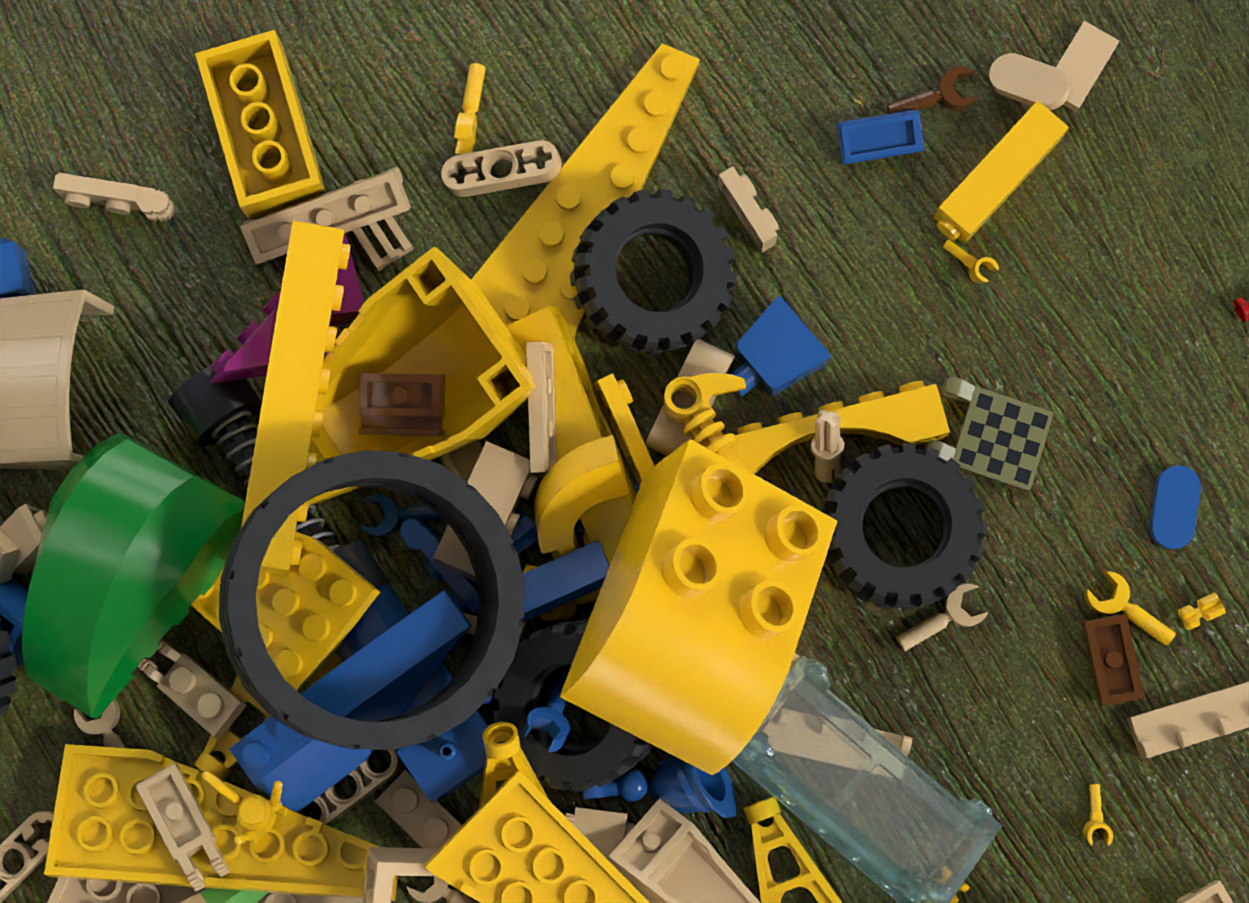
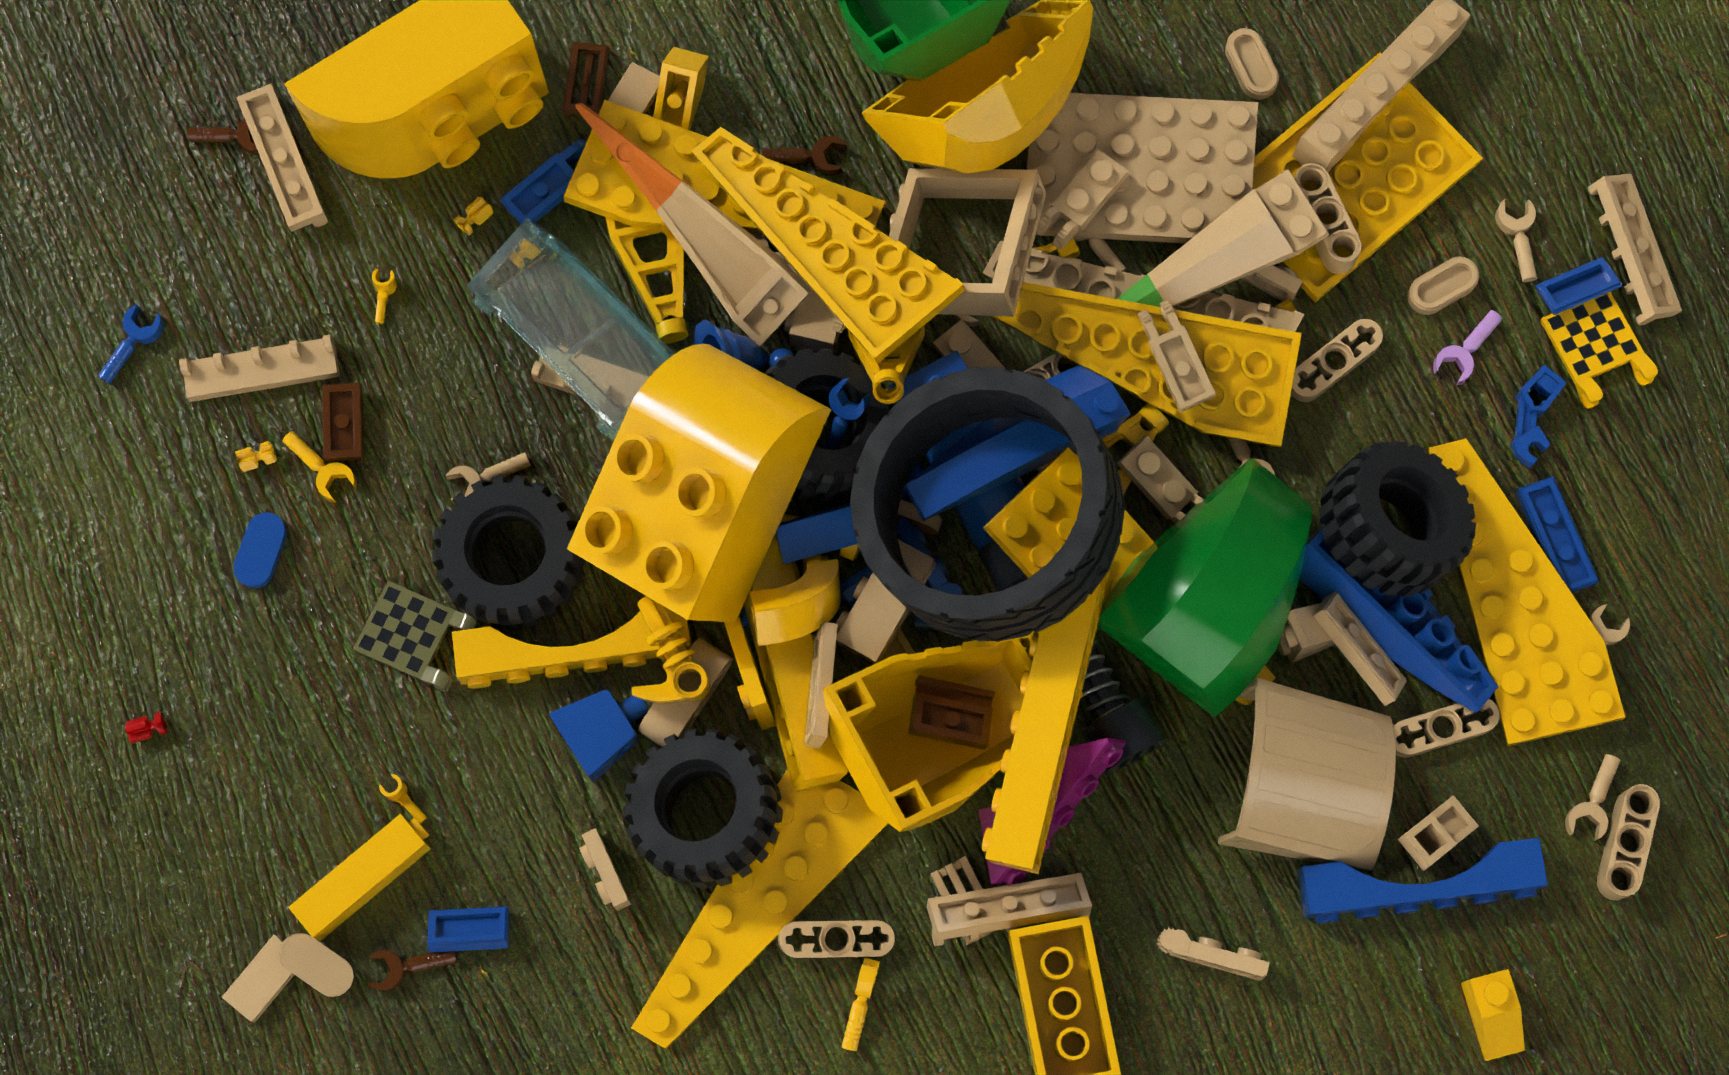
camera: 175 degrees left, 5 degrees down
yellow plant [202,771,283,844] -> none
tan axle [811,409,844,483] -> none

